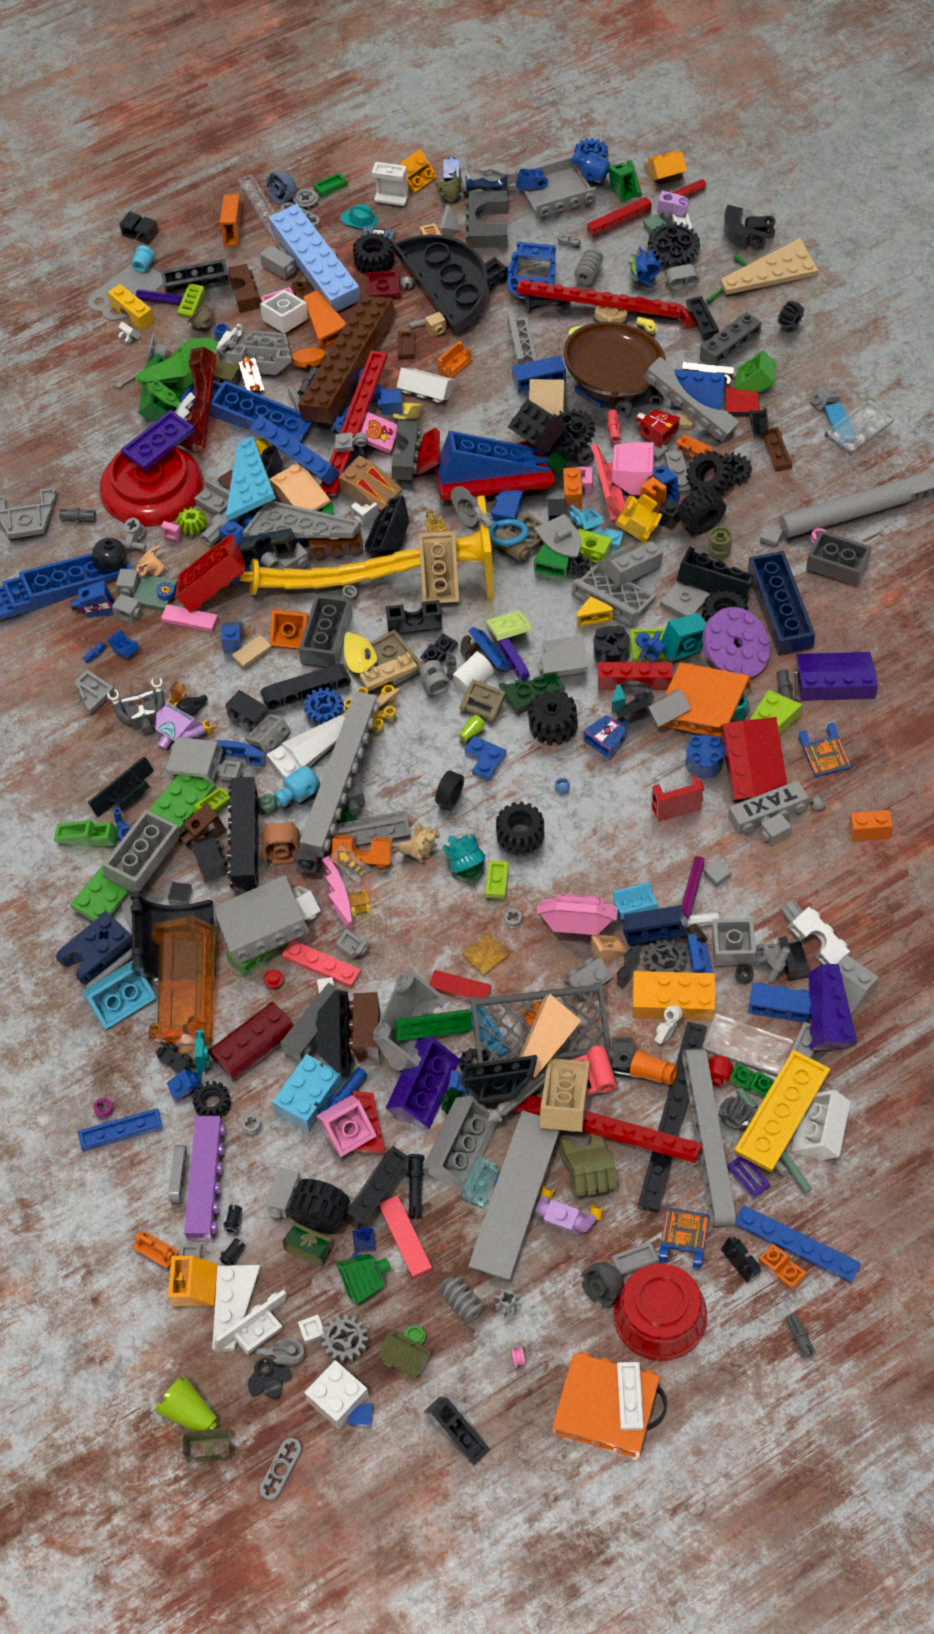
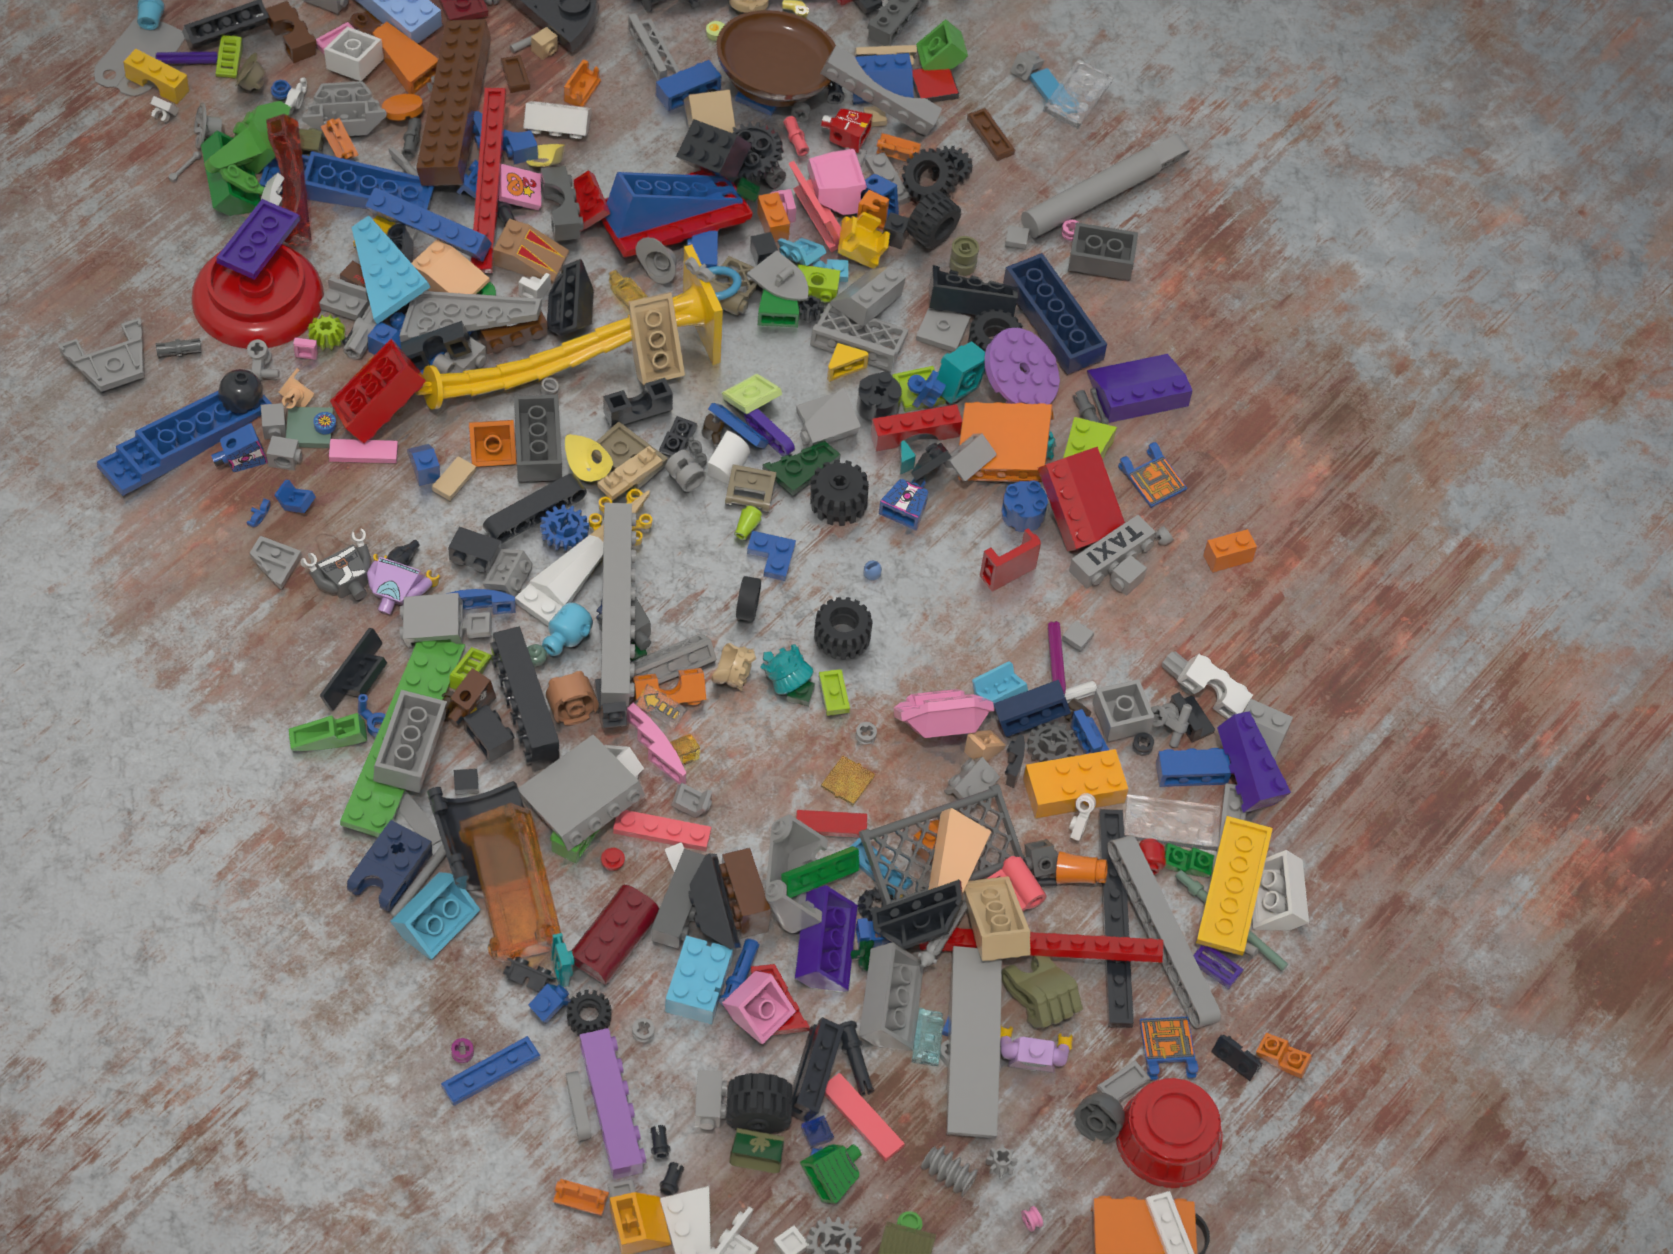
camera: 25 degrees left, 0 degrees up
clear orange piece [170,681,188,704] -> none
light grey plate [335,432,368,452] -> none
dark grey gear [718,1097,755,1130] -> none
blue plate [734,1205,861,1284] -> none
black piece [749,408,768,434] -> none
dark grey axle [786,1314,816,1358] -> none

